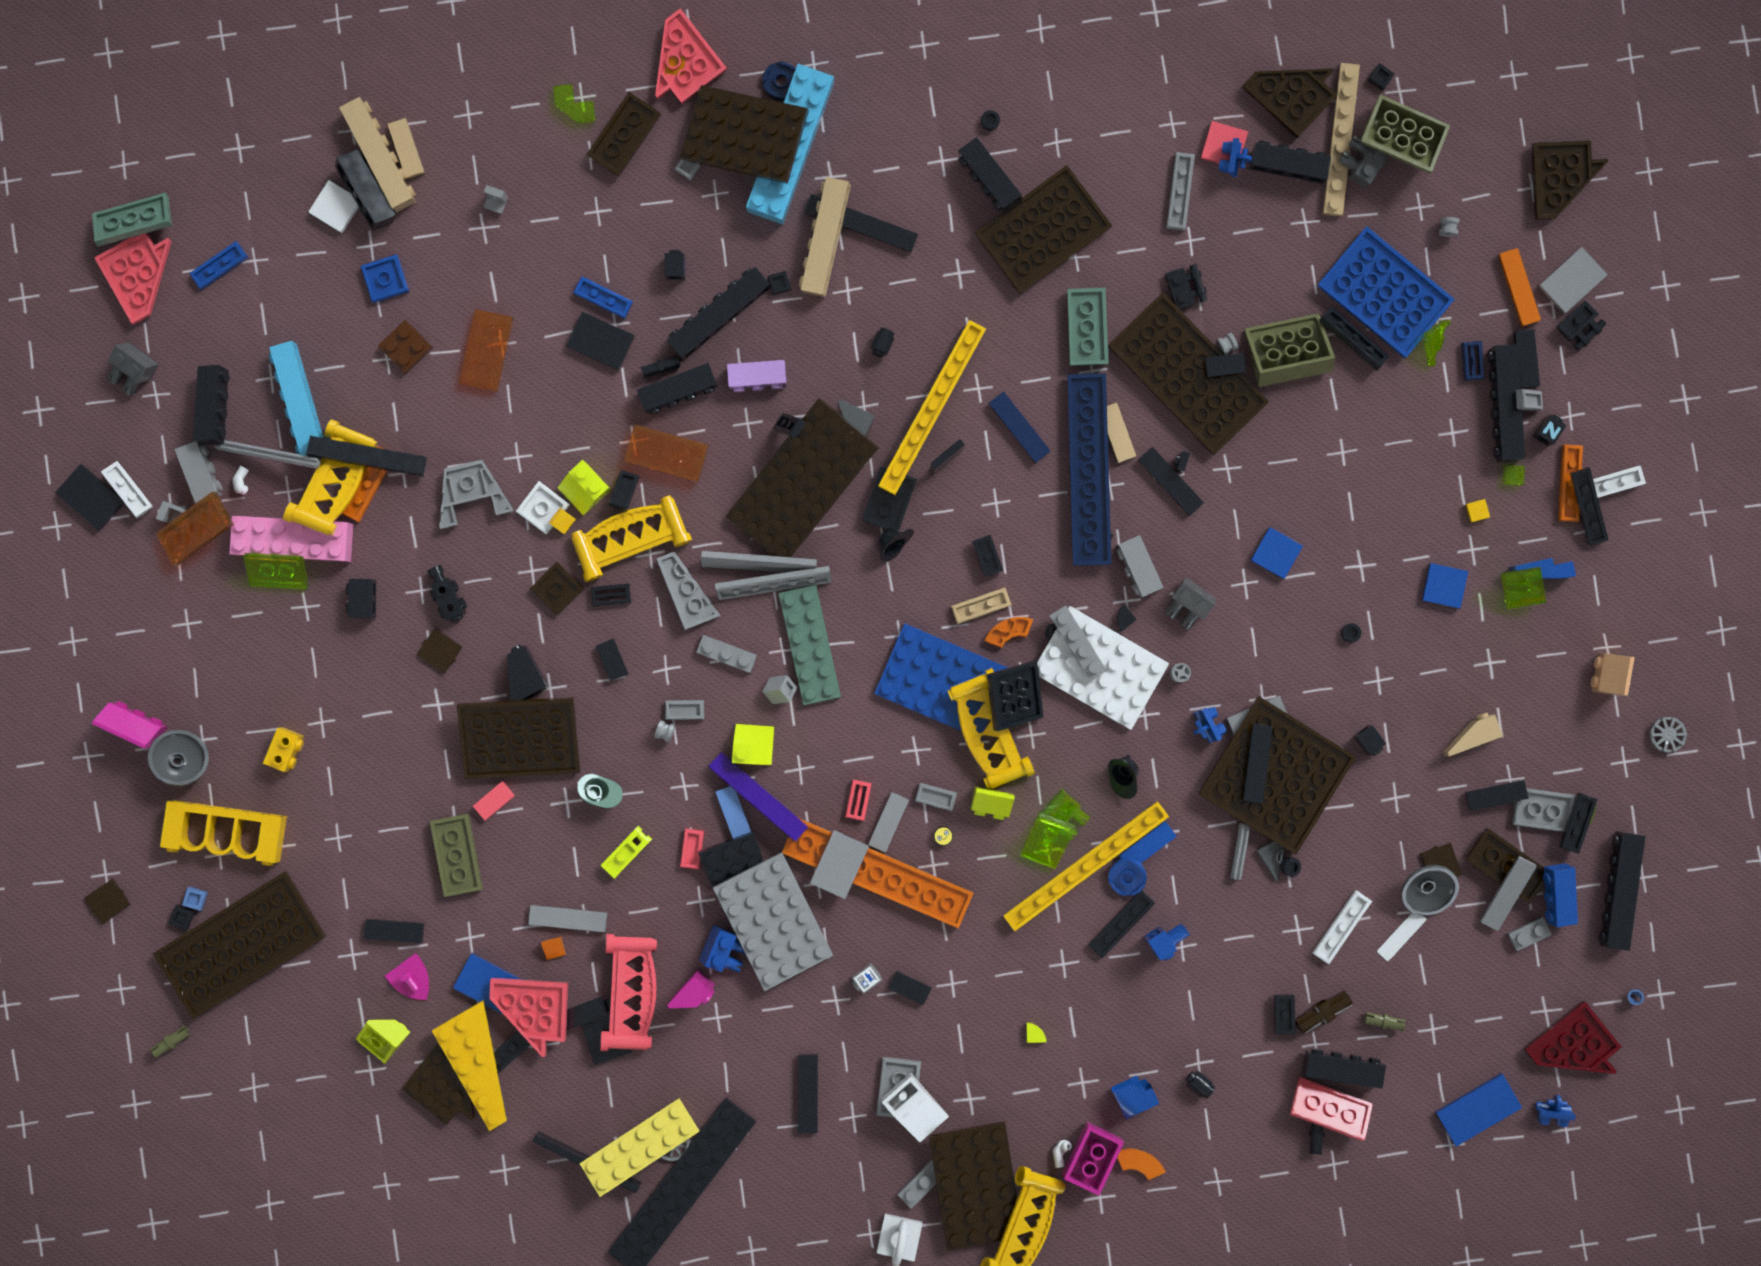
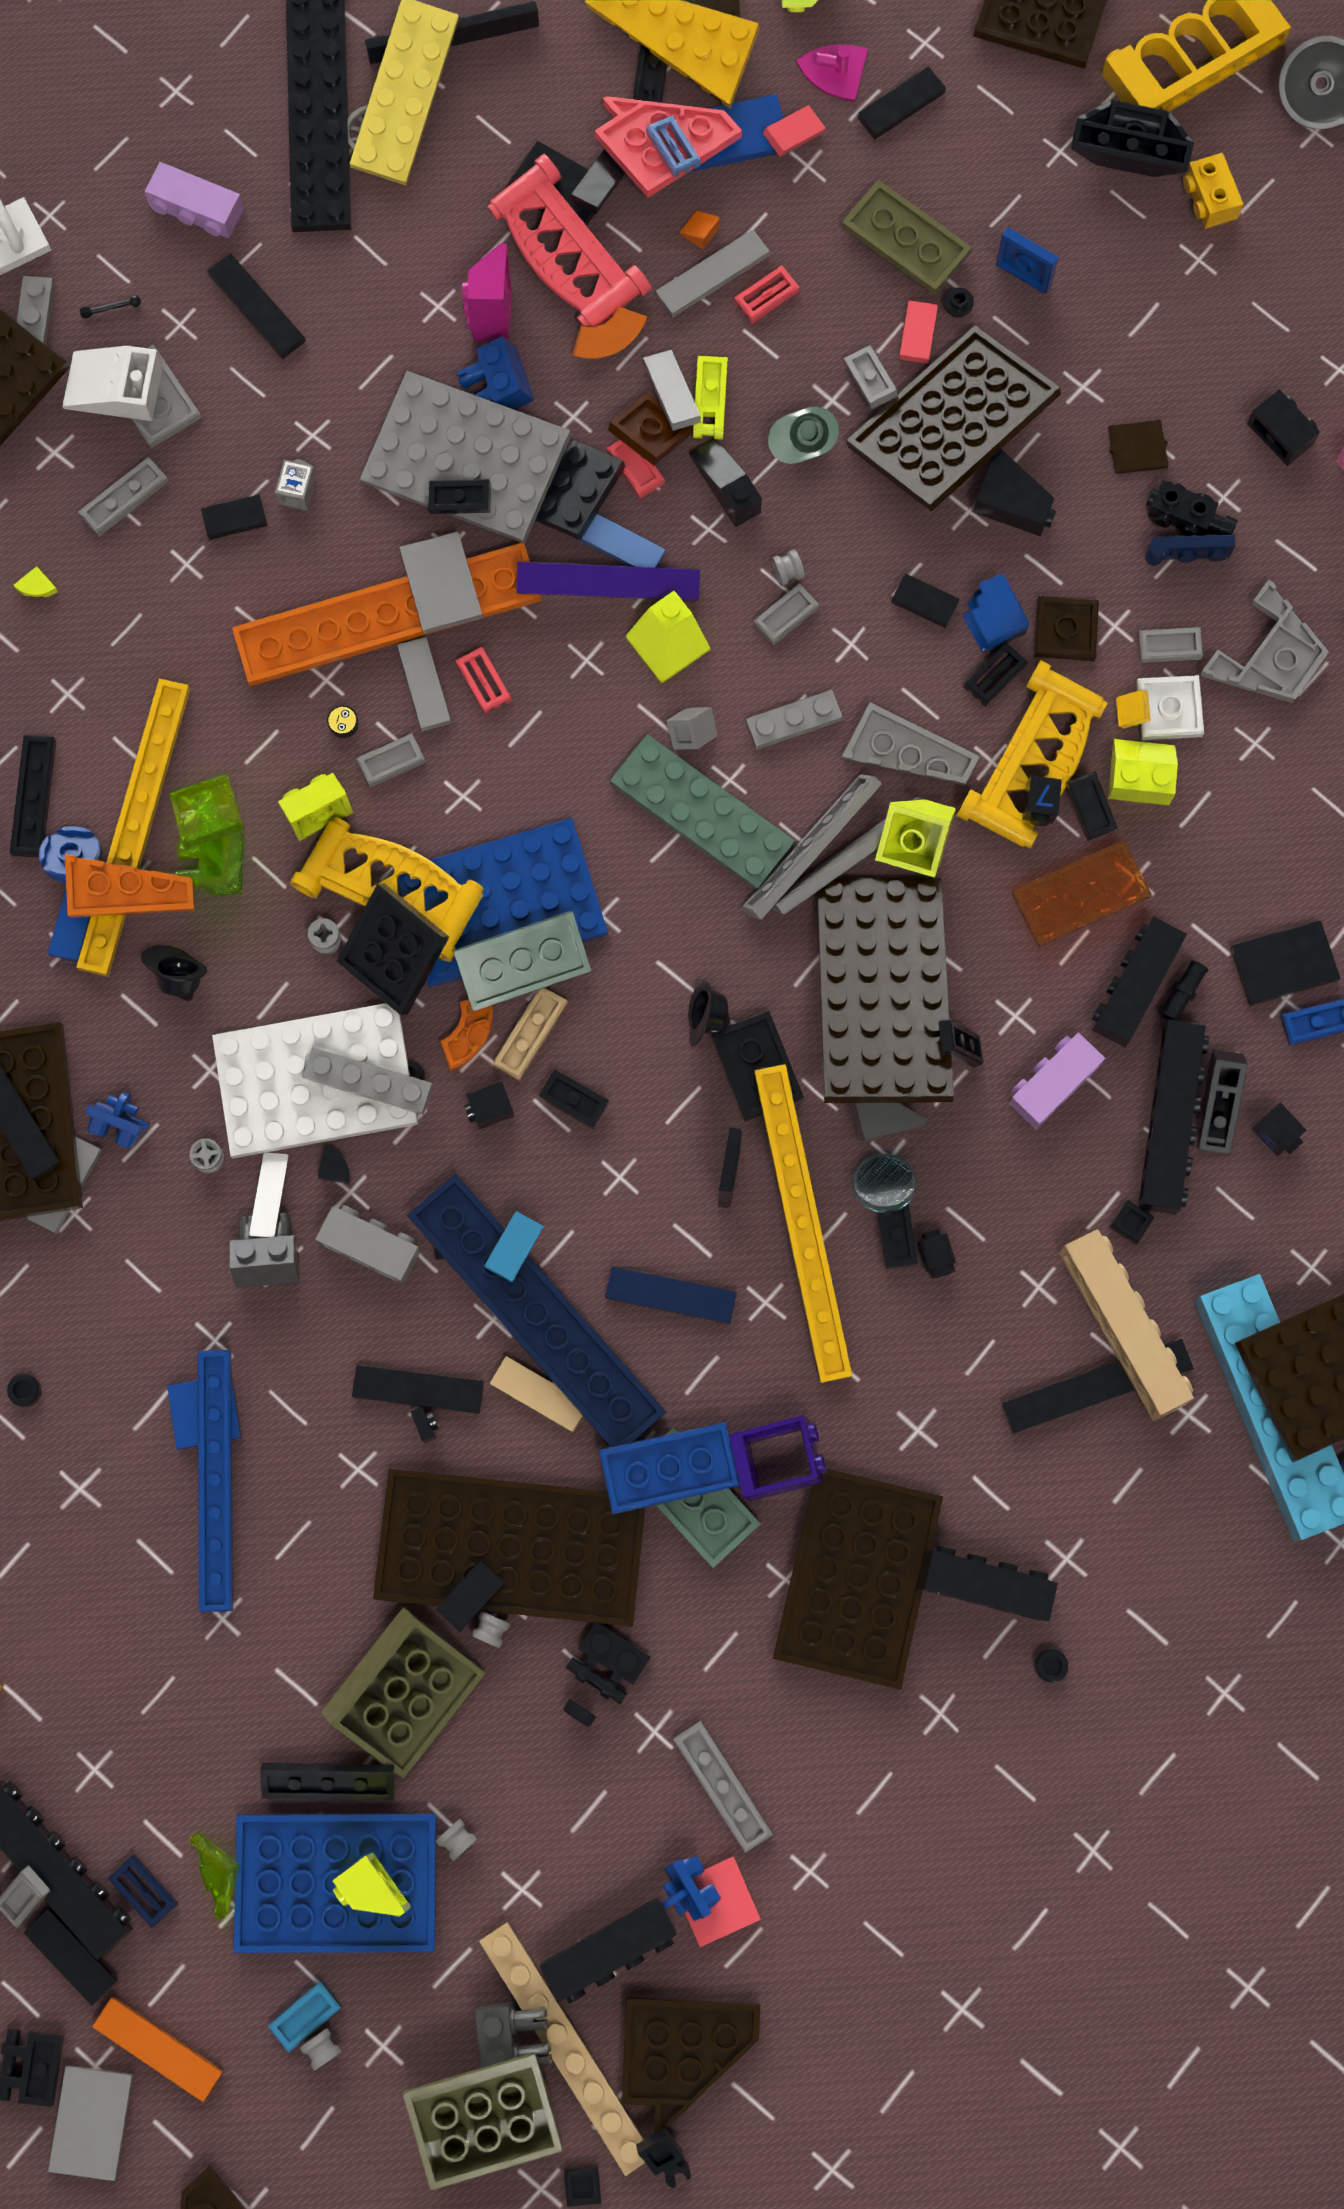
camera: 145 degrees right, 10 degrees down
none -> orange wing [65,854,195,918]
none -> light grey tile [78,456,169,537]
none -> black hinge [79,295,141,318]
none -> lavender brick [145,162,244,238]
none -> blue tile [198,1350,233,1612]
none -> white sticker [249,1153,288,1237]
none -> dark azure tile [268,1980,342,2053]
none -> light grey wheel [308,918,342,955]
none -> neon yellow slope [333,1852,411,1916]
none -> black plate [428,479,491,514]
none -> light grey wheel [436,1819,478,1861]
none -> sand green plate [452,911,591,1011]
none -> black brick [464,1081,515,1130]
none -> dark azure tile [484,1211,544,1283]
none -> black tile [563,1699,596,1727]
none -> orange tile [572,306,647,358]
none -> blue tile [599,1422,740,1515]
none -> reddish brown plate [608,393,692,466]
none -> black plate [636,2128,691,2188]
none -> tile [643,350,701,431]
none -> medium blue tile [646,115,701,178]
none -> black slope [689,439,762,527]
none -> dark purple window [729,1415,827,1501]
none -> coral tile [734,265,800,324]
none -> coral tile [763,105,826,157]
none -> light grey plate [844,345,898,409]
none -> tile [853,1154,916,1212]
none -> neon yellow slope [875,800,956,878]
none -> black plate [876,1201,918,1269]
none -> black plate [944,288,974,318]
none -> blue piece [963,574,1029,652]
none -> blue tile [996,227,1059,294]
none -> black brick [1022,775,1062,826]
none -> black wedge [1071,100,1194,177]
none -> light grey tile [1138,627,1203,663]
none -> dark blue plate [1145,535,1235,566]
none -> black slope [1198,1049,1248,1154]

